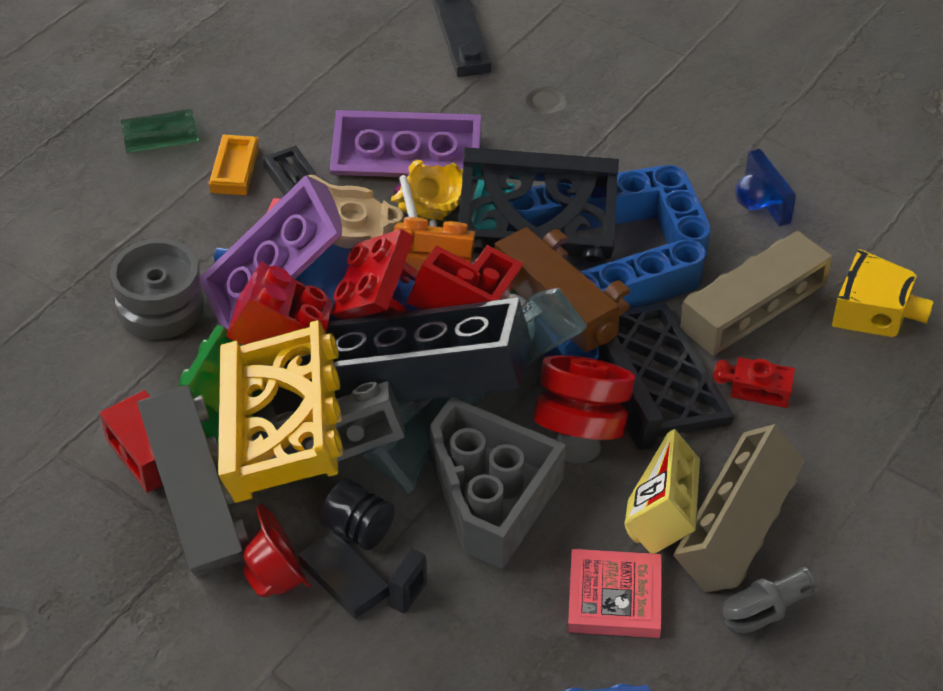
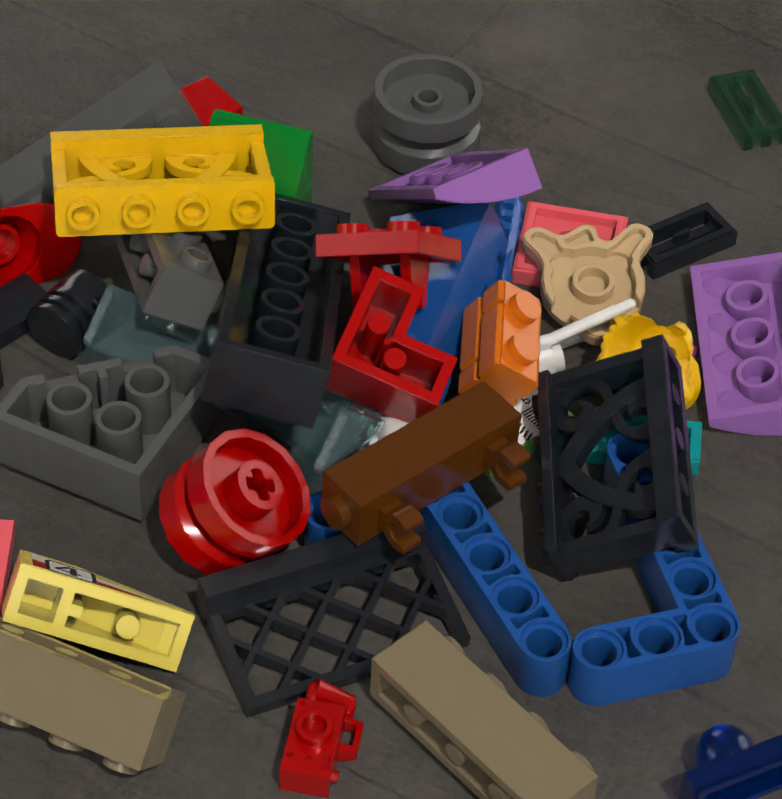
camera: 85 degrees right, 0 degrees up
light orange tile [209,135,260,196] -> none
red slope [226,261,333,345] -> none

